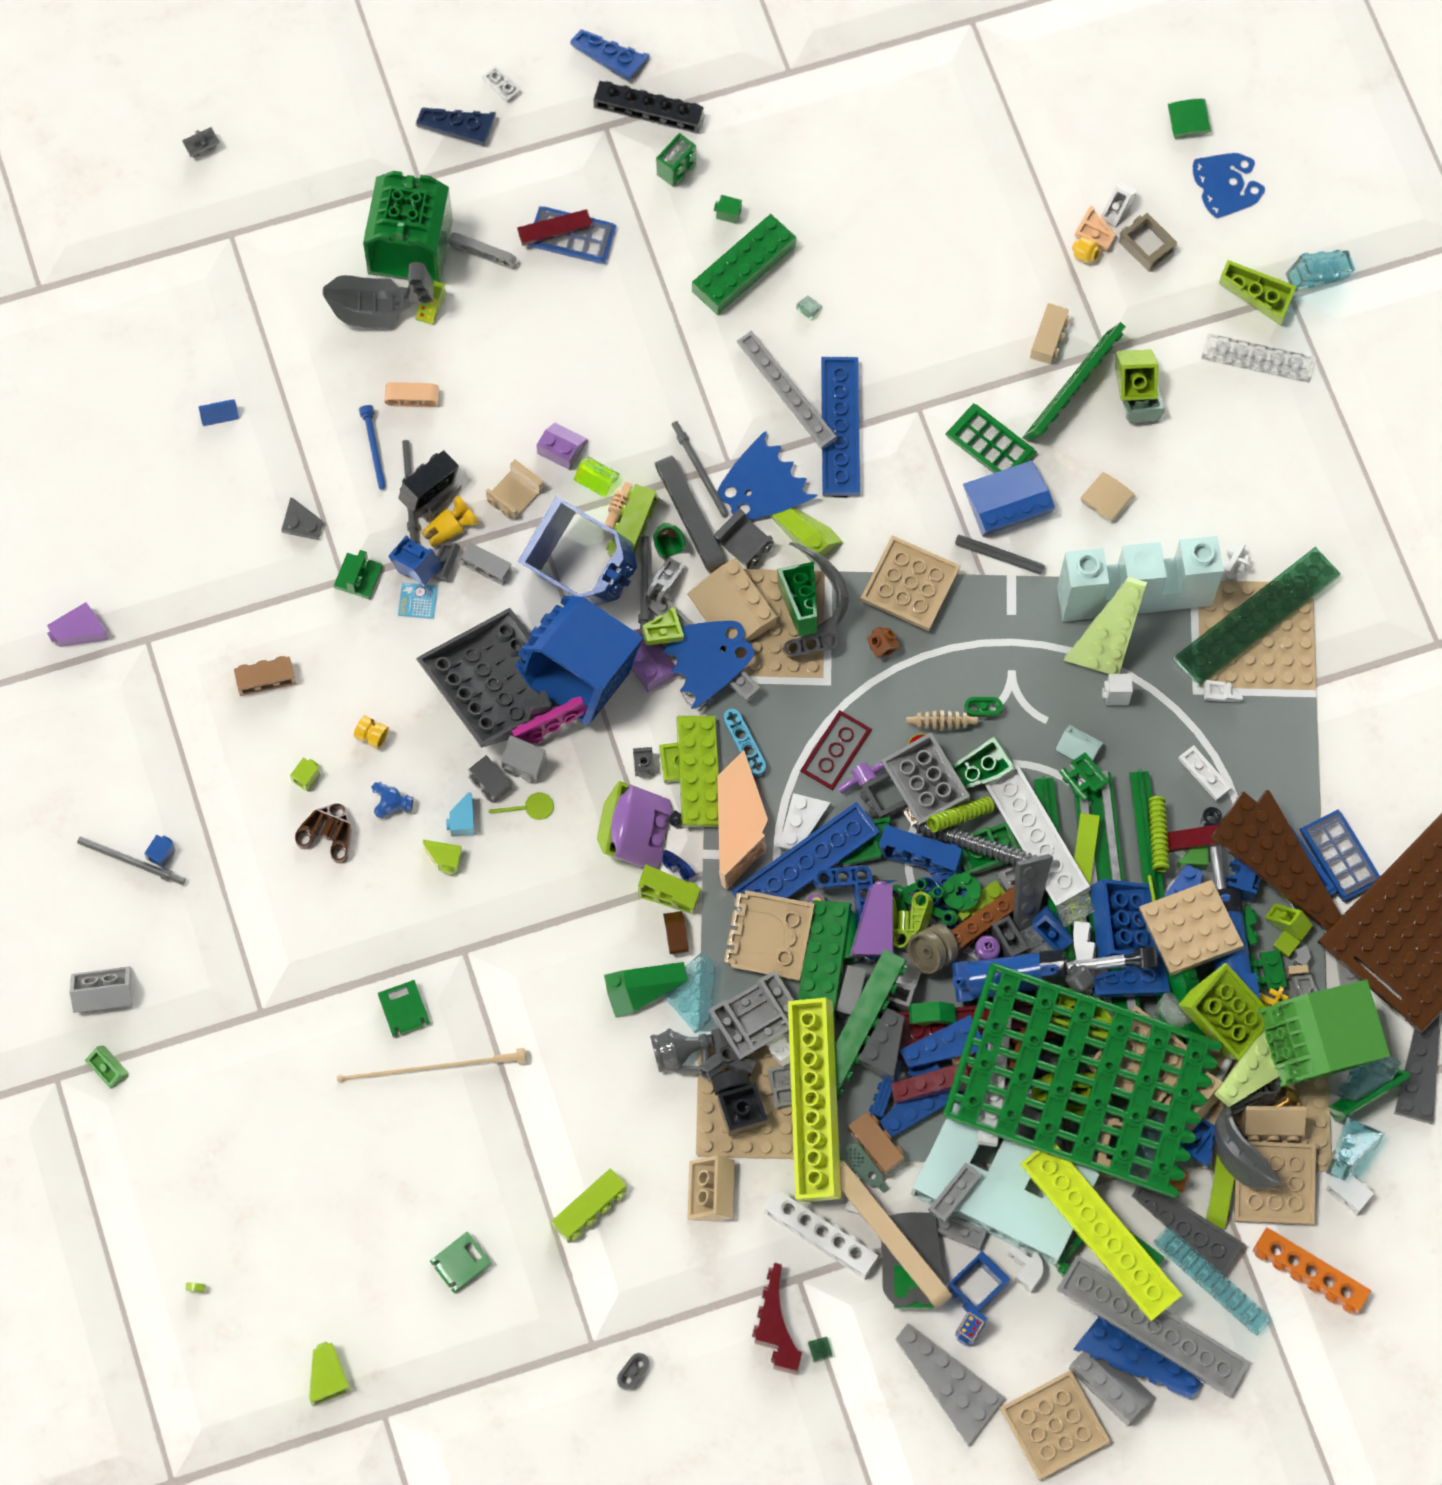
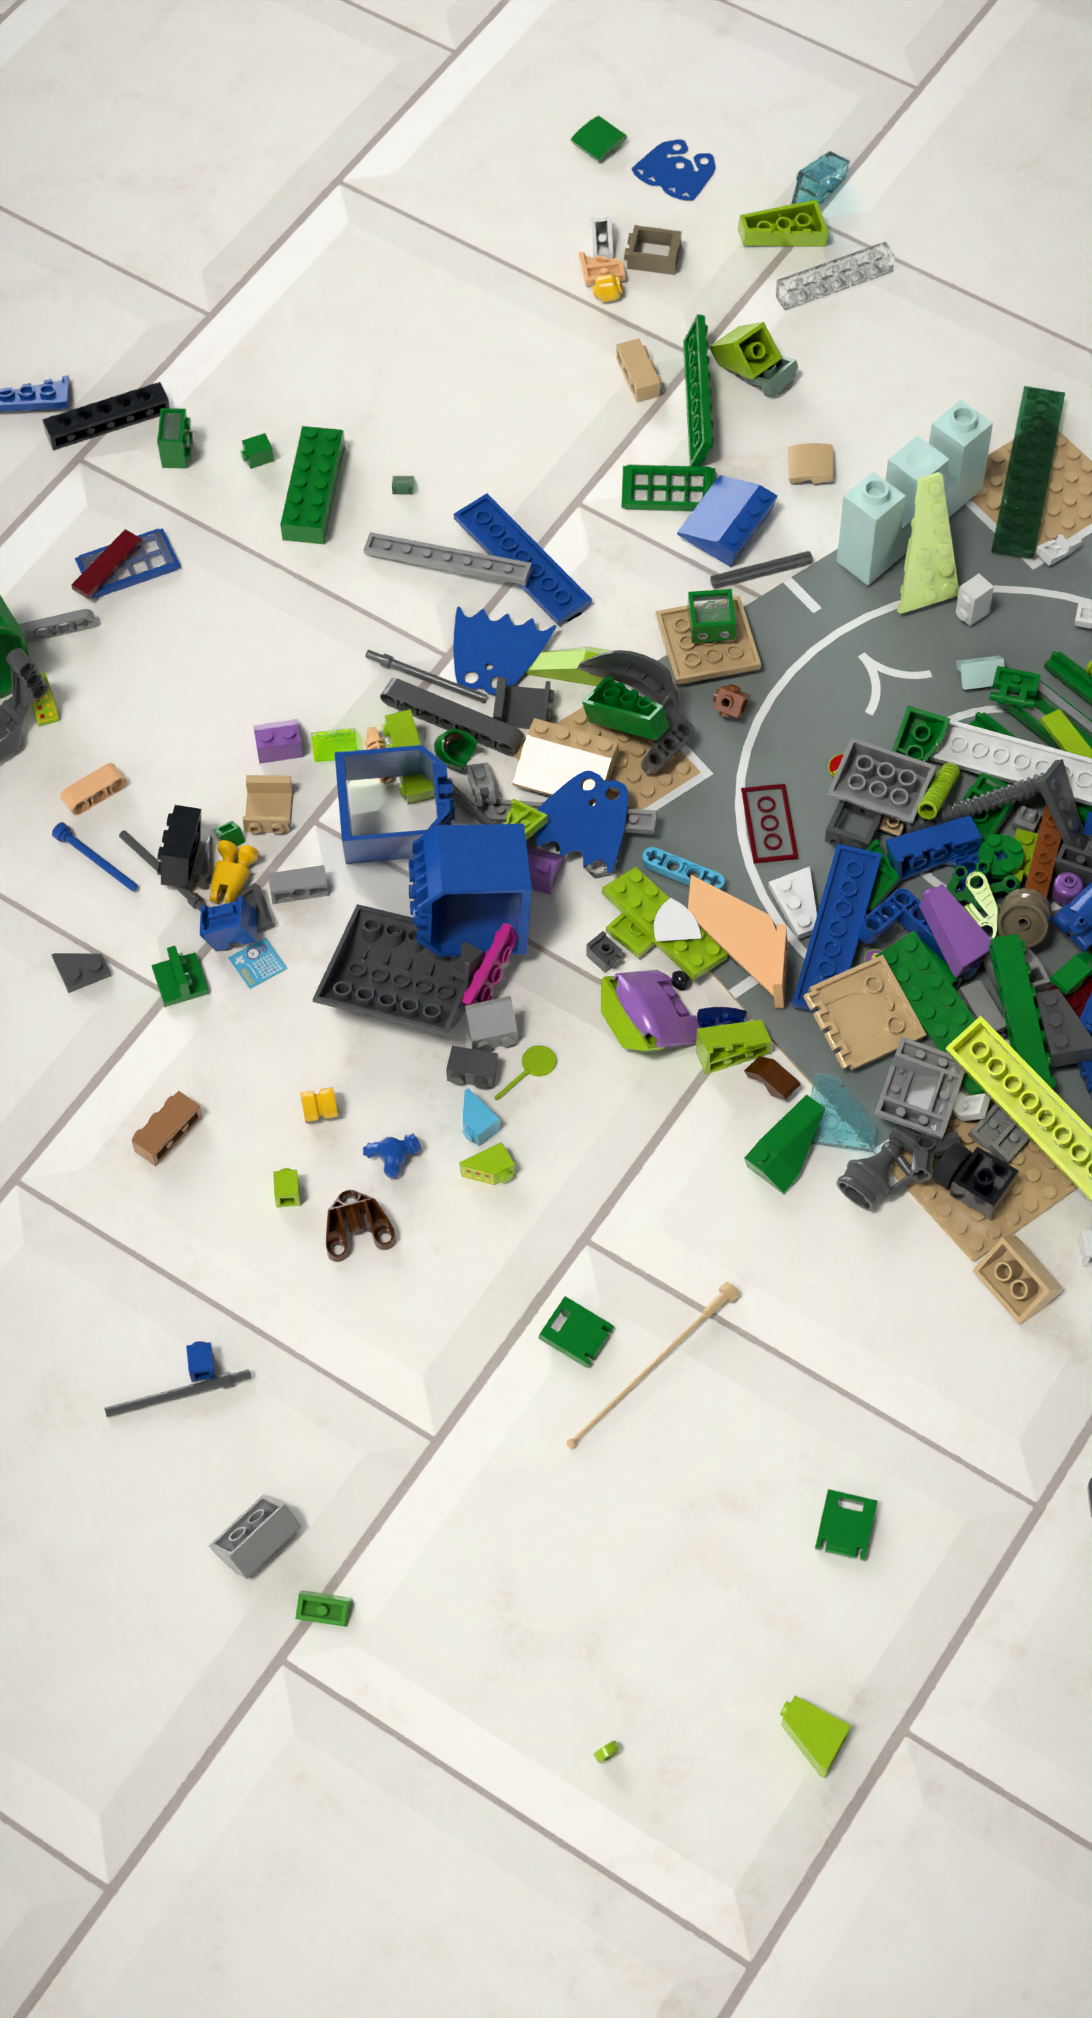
camera: 35 degrees left, 10 degrees down
lime brick [551,1168,627,1243] -> none
medium lavender piece [837,762,885,794] -> none
tan piece [906,710,977,731] -> none
green plate [964,697,1003,717] -> none
none -> green slope [213,821,245,846]
none -> white sticker [654,898,701,941]
none -> piece [687,589,736,643]

